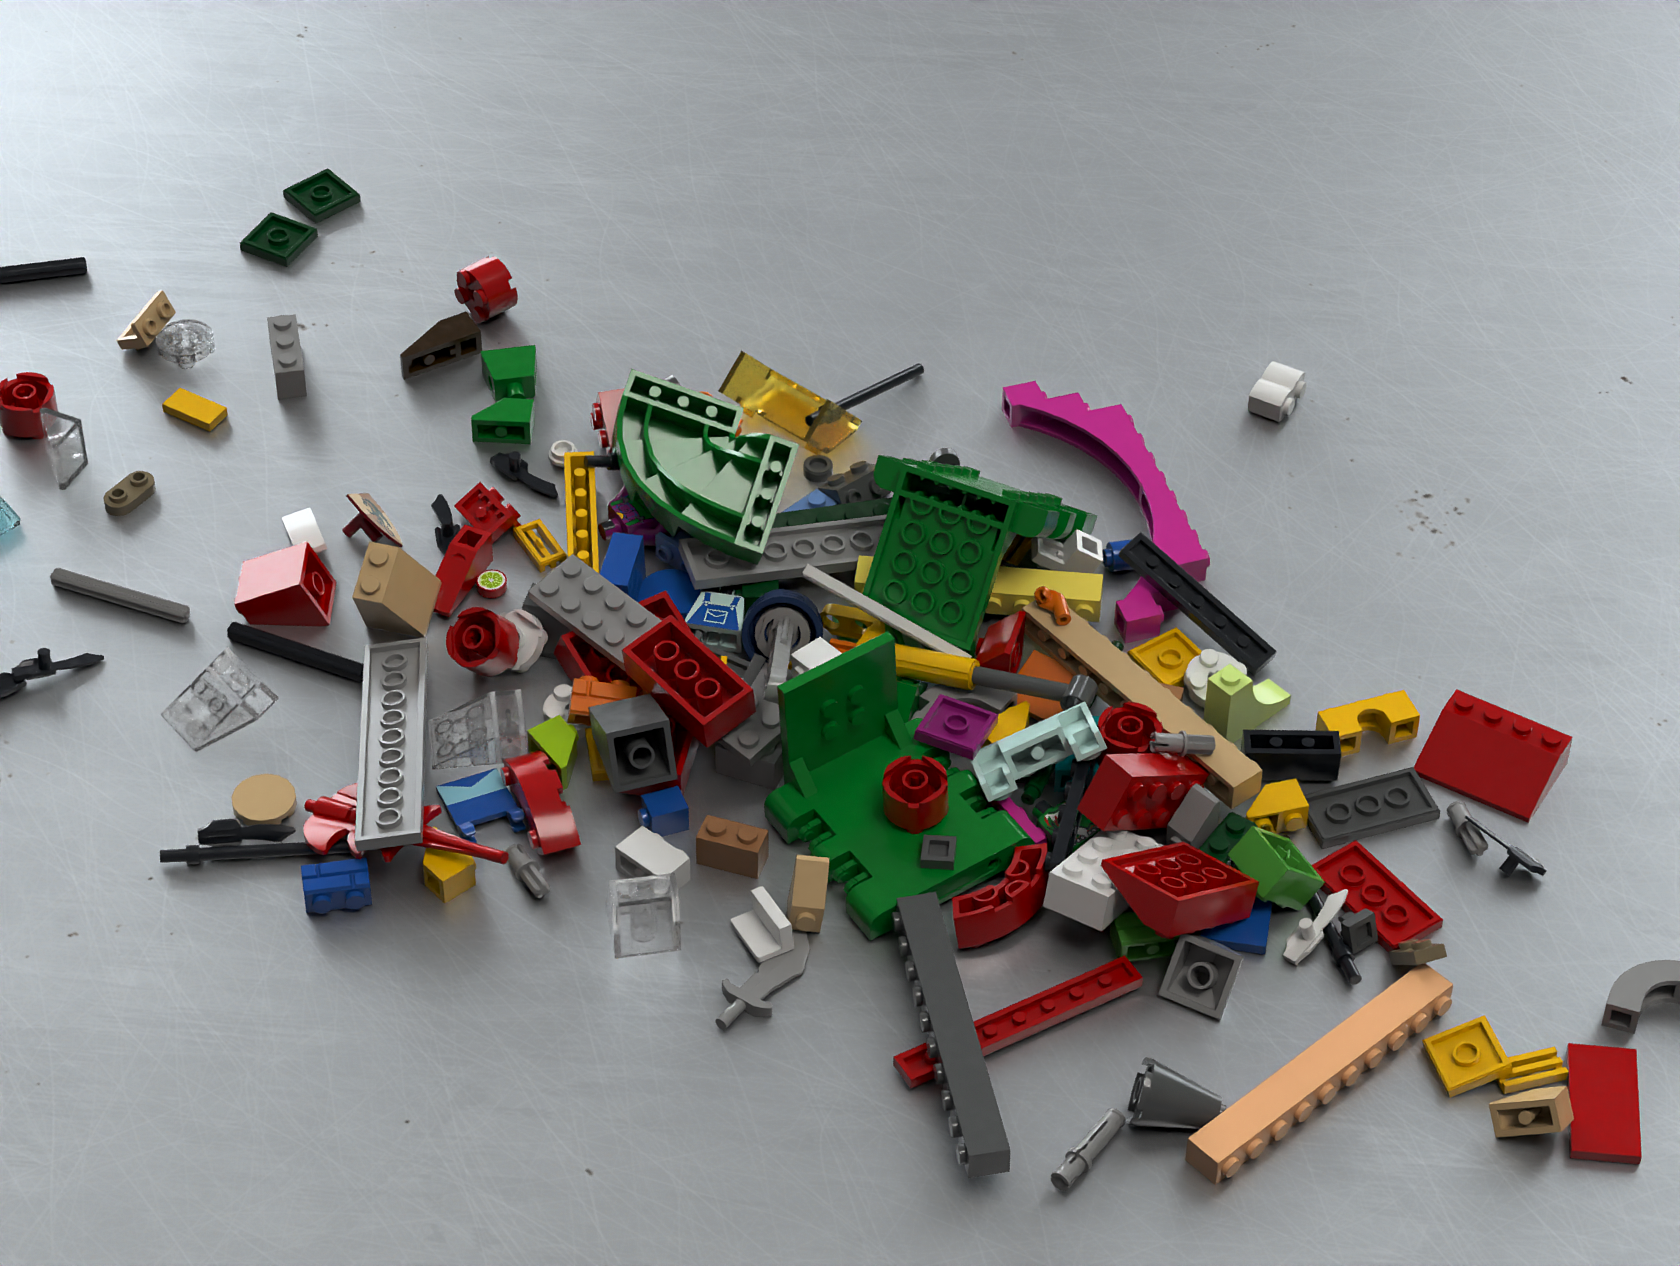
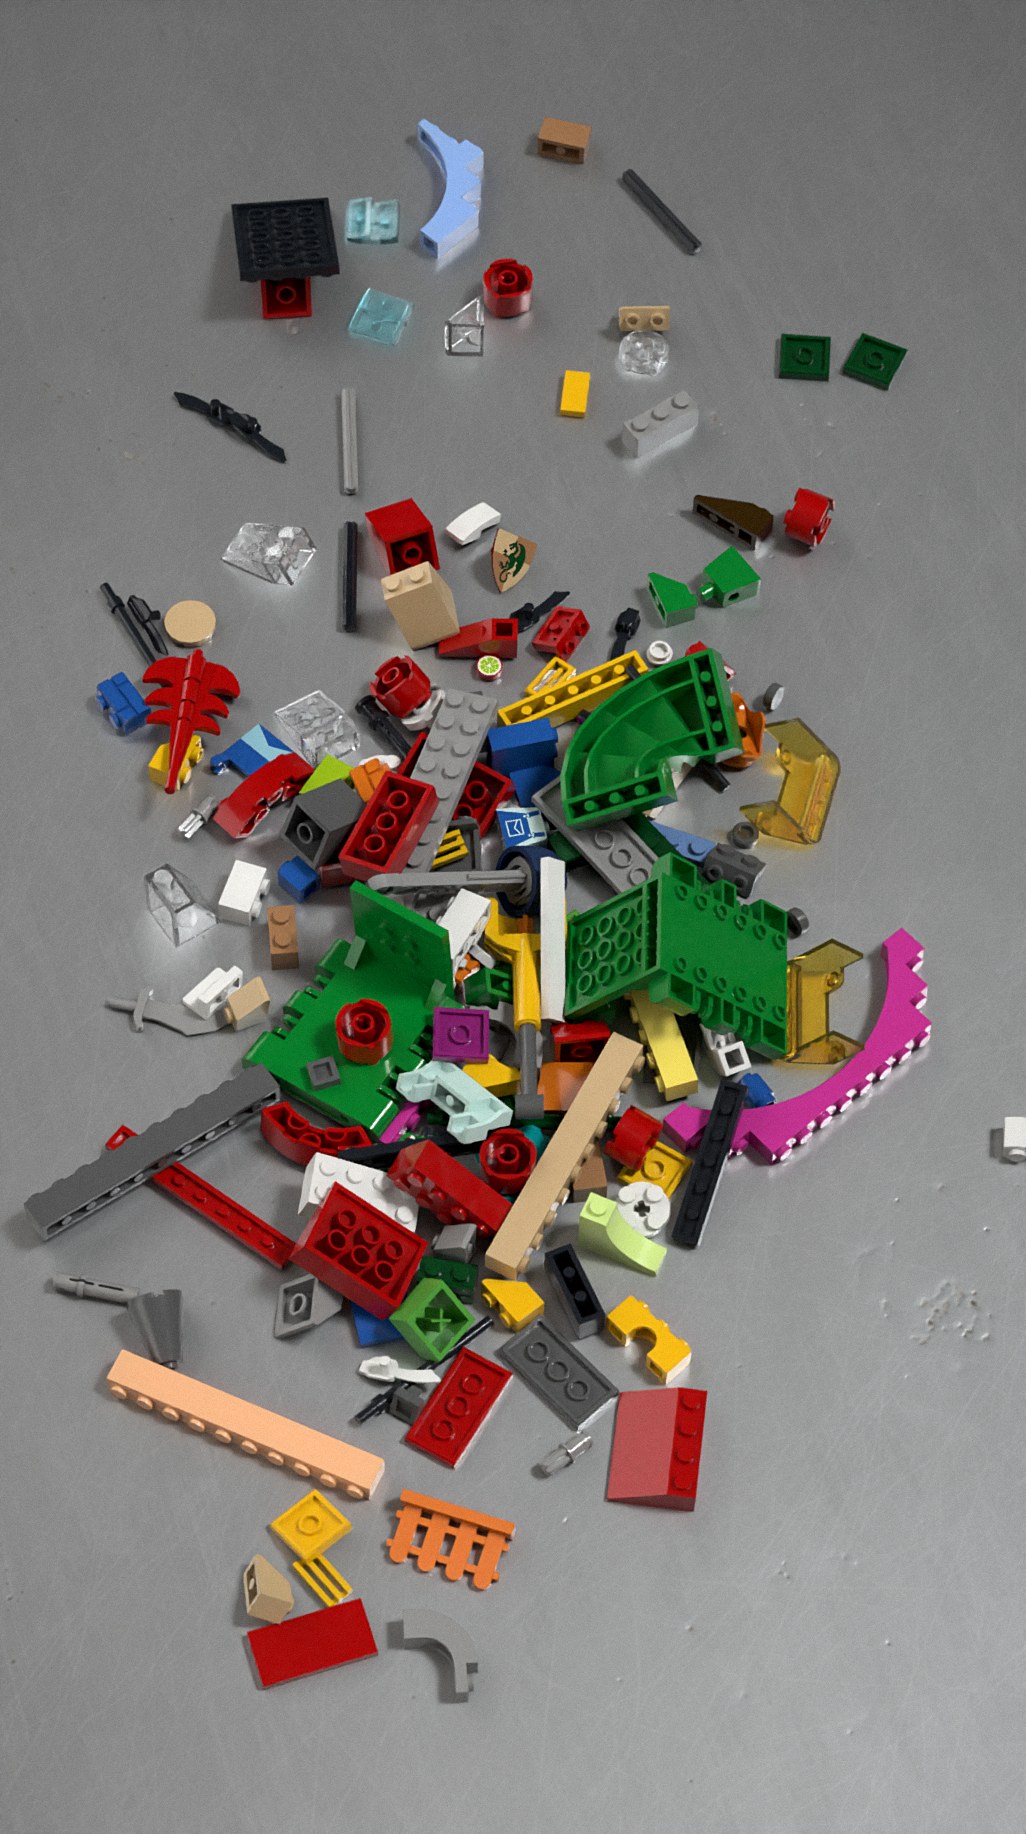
camera: 65 degrees right, 15 degrees up
dark tan plate [104,471,156,516] -> none
light grey plate [355,637,428,851] -> none
black bar [805,363,924,427] -> none
orange arm [1034,586,1071,626] -> none
light grey axle [1149,731,1216,757] -> none
dark tan plate [1389,939,1447,965] -> none
black piece [1465,815,1547,876] -> none
none -> black pin [355,695,411,762]
none -> orange fence [386,1489,516,1590]
none -> red brick [603,1105,664,1172]
none -> clear yellow windscreen [779,939,865,1065]

